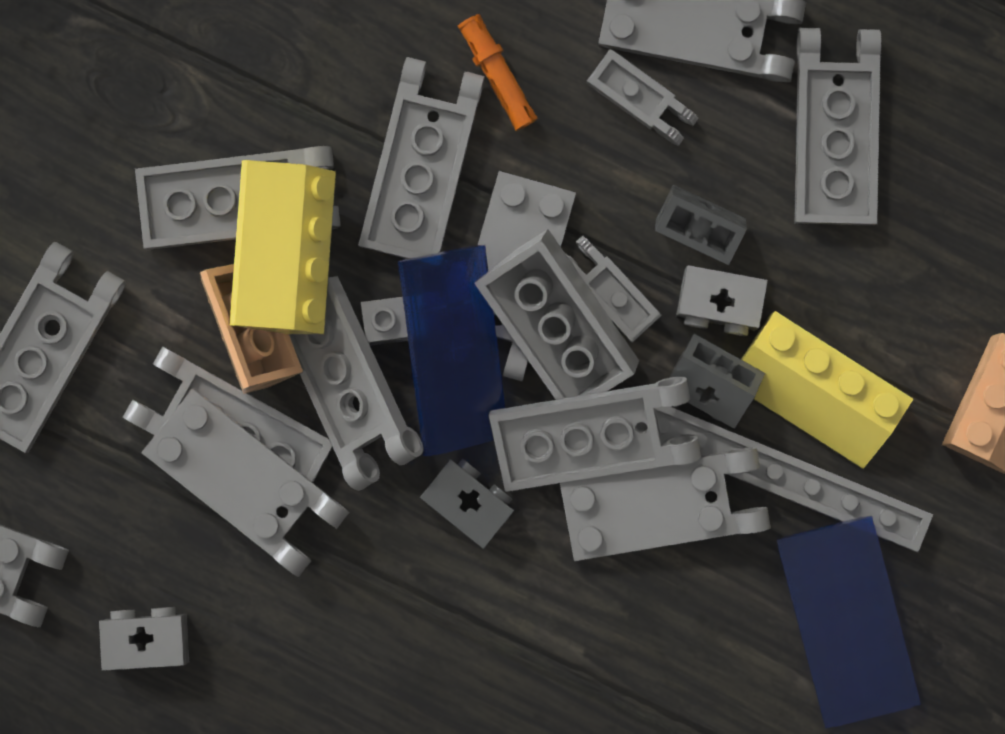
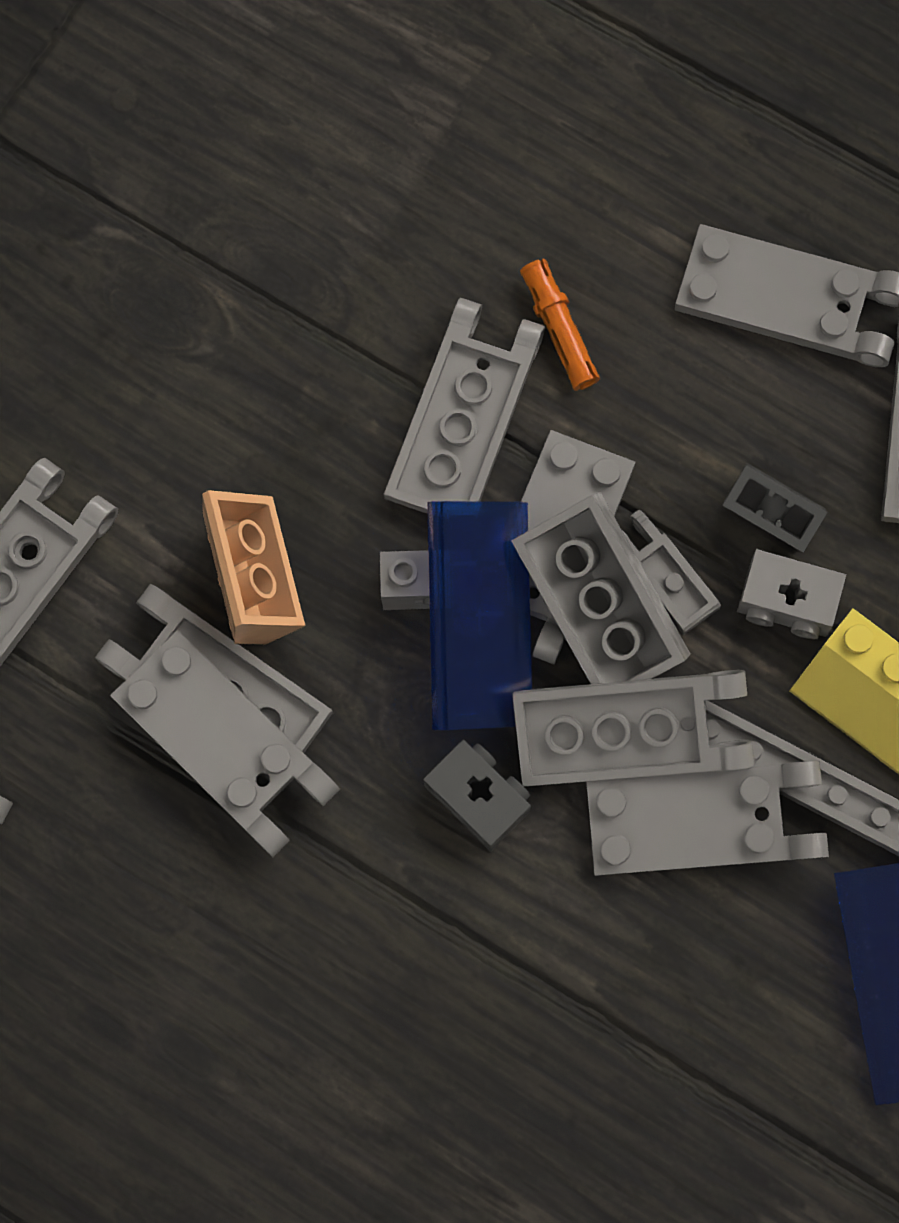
camera: 10 degrees right, 10 degrees down
light grey brick [99,607,189,670] -> none
light grey hinge [135,146,341,250] -> none
light yellow slope [229,160,336,334] -> none
light grey hinge [289,276,423,491] -> none
light grey hinge [586,49,699,146] -> none
dark grey brick [669,334,765,429] -> none

